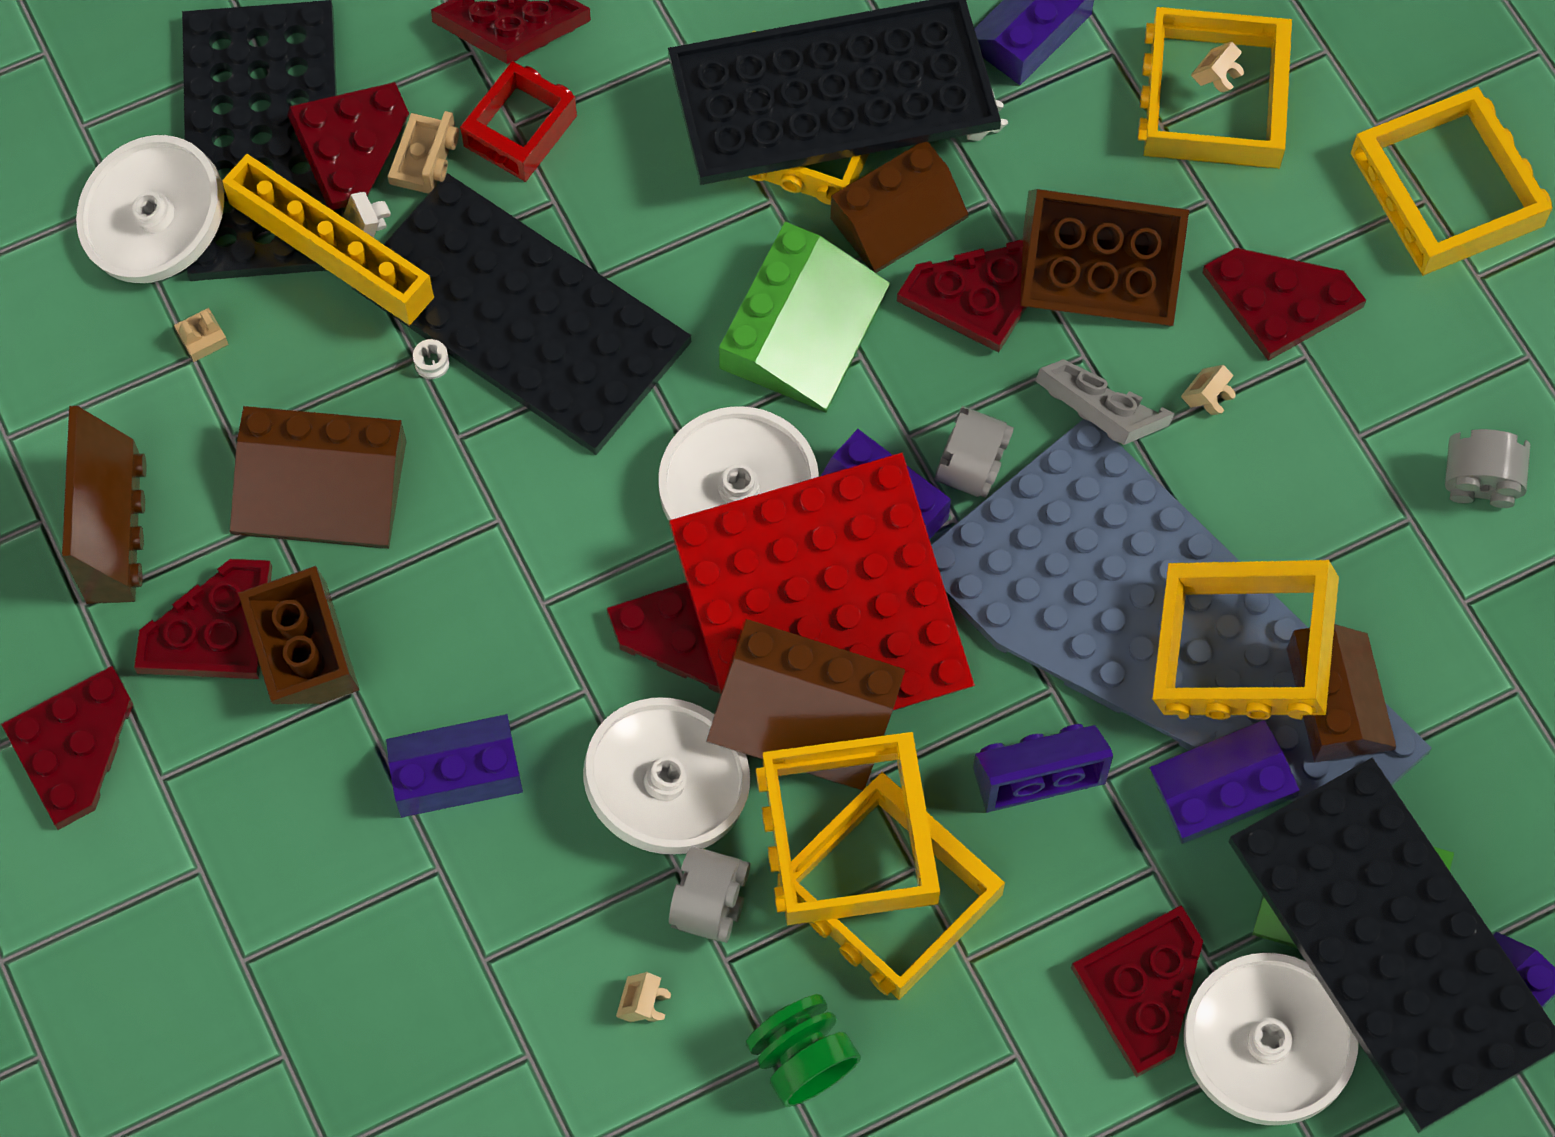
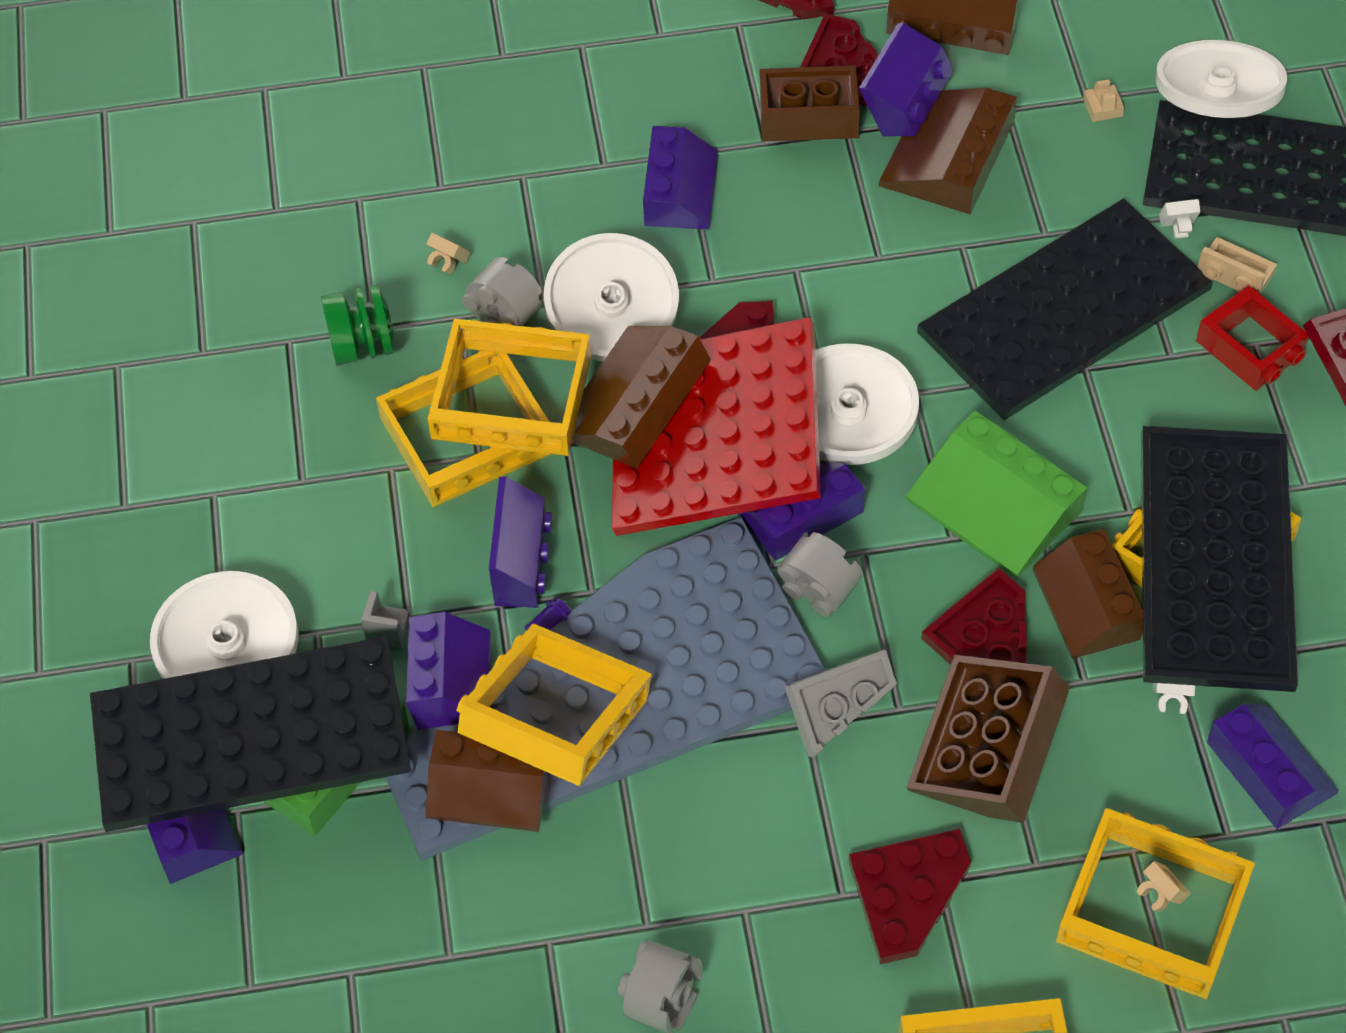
camera: 110 degrees right, 10 degrees down
yellow brick [222,154,434,326] -> none
dark red plate [288,82,409,210] -> none
white bush [413,339,450,379] -> none
dark red plate [1071,905,1203,1078] -> none
tan tile [1181,365,1236,415] -> none
none -> light grey panel [361,591,411,648]
none -> dark purple pin [525,598,571,631]
none -> dark purple slope [859,23,953,136]

